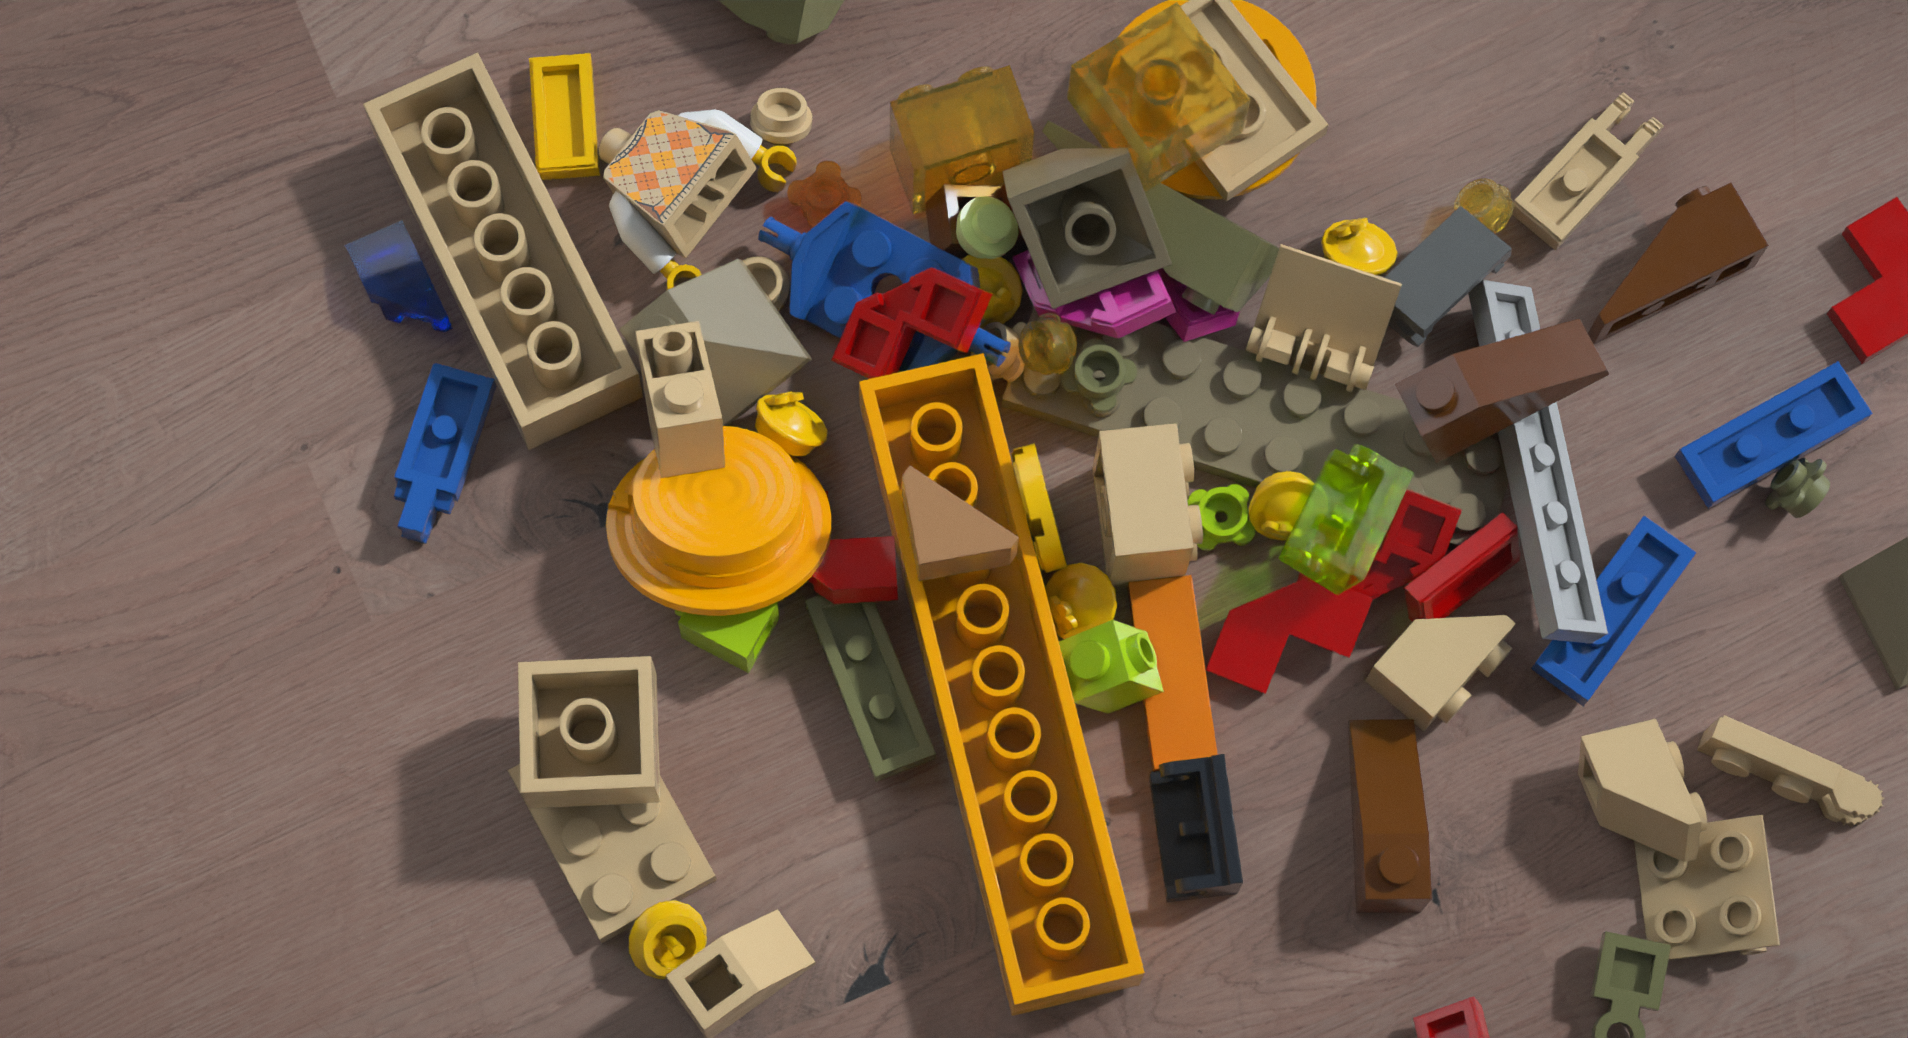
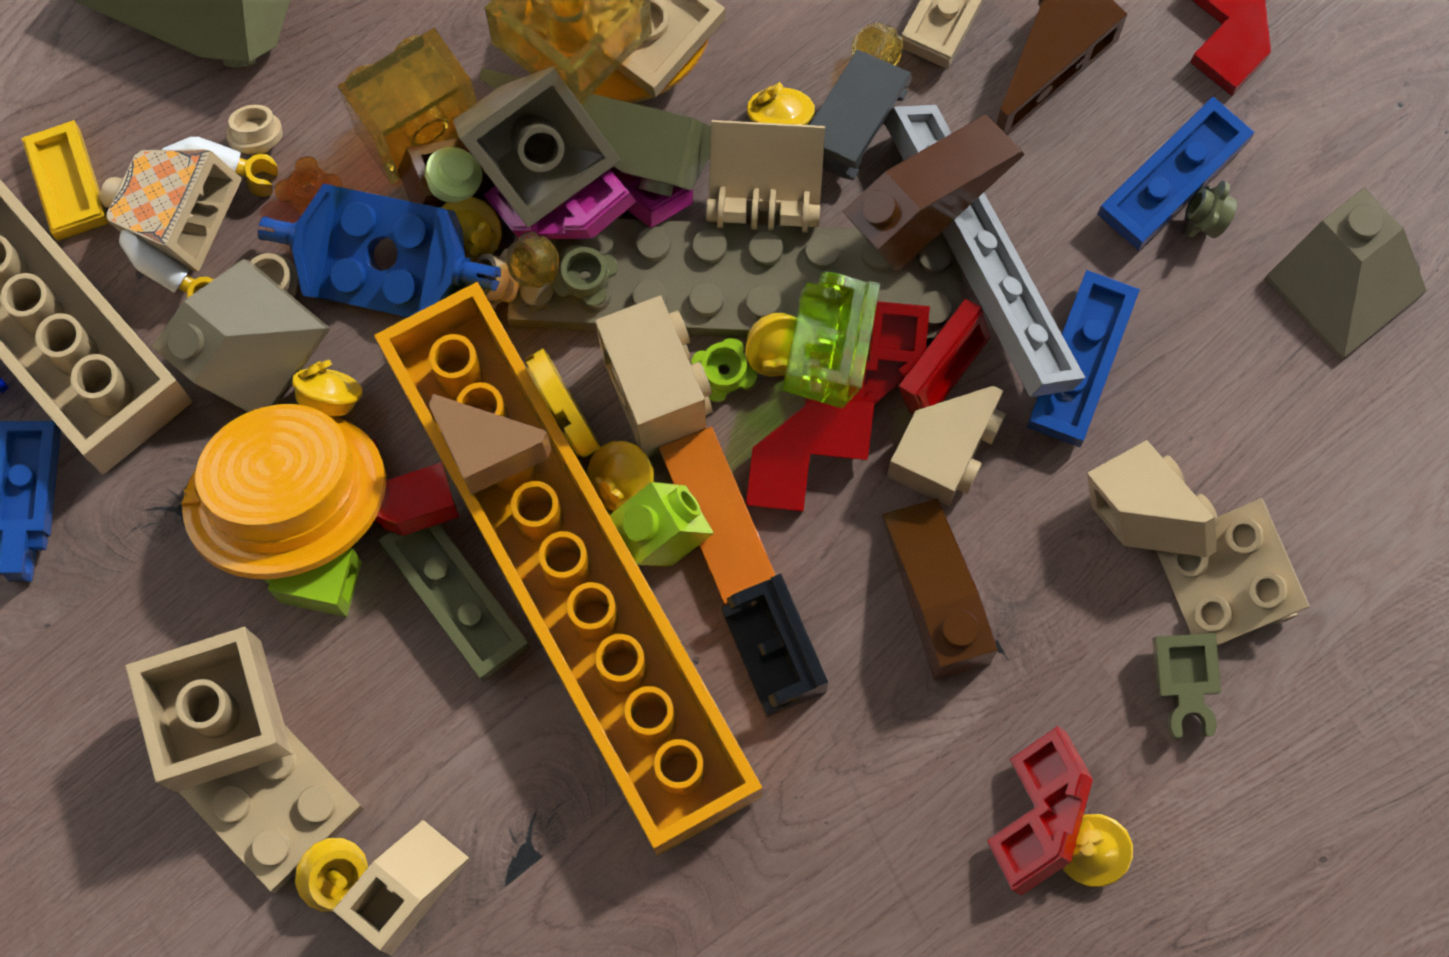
camera: 10 degrees left, 0 degrees up
tan slope [635,321,725,478] -> none
red tile [831,267,993,379] -> none
tan hinge [1697,715,1884,827] -> none

